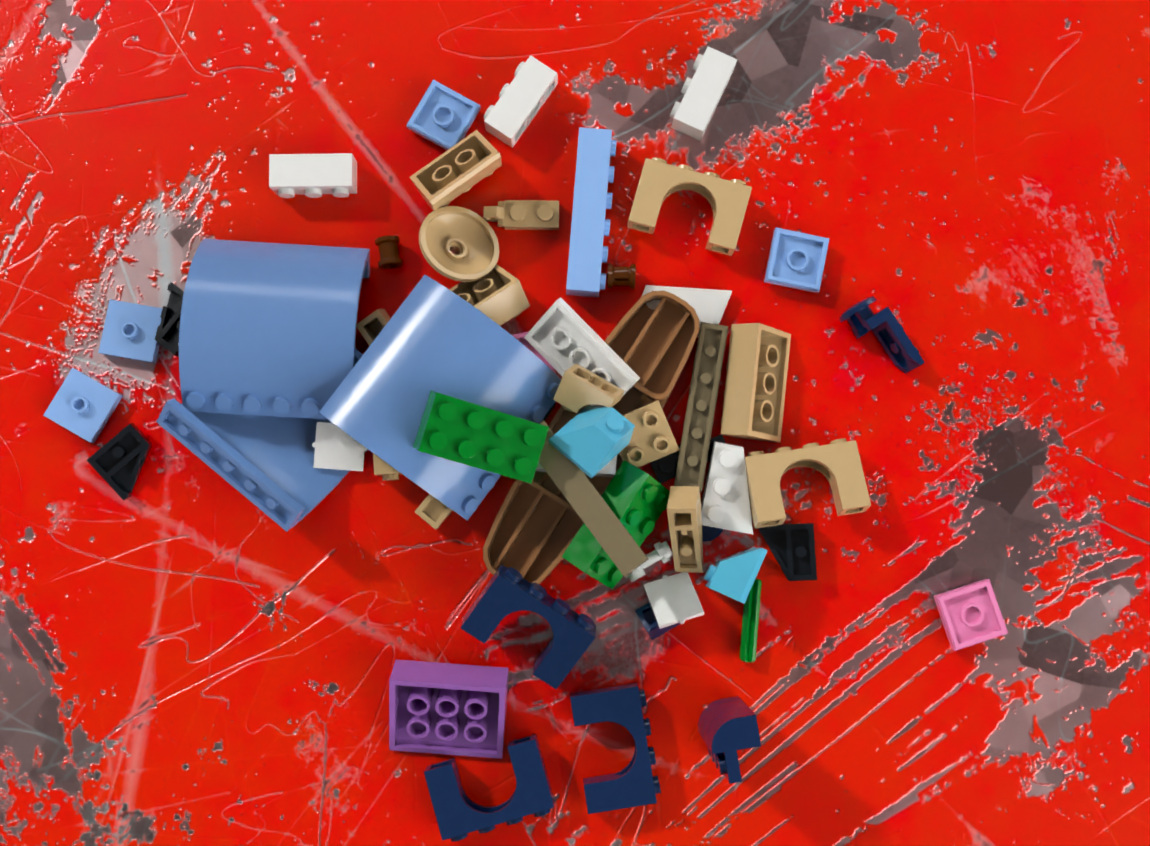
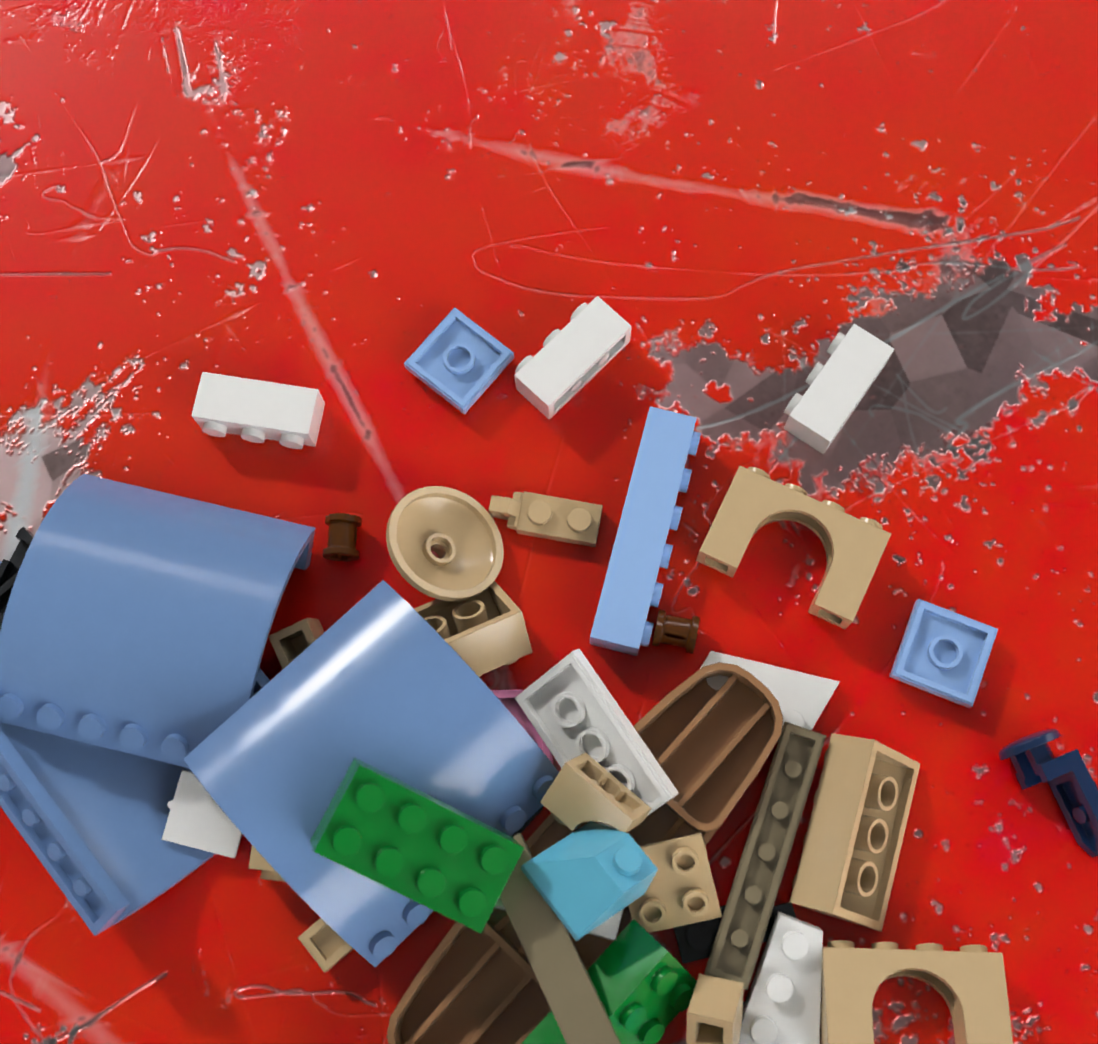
camera: 15 degrees right, 10 degrees down
tan slope [410,130,502,211] -> none

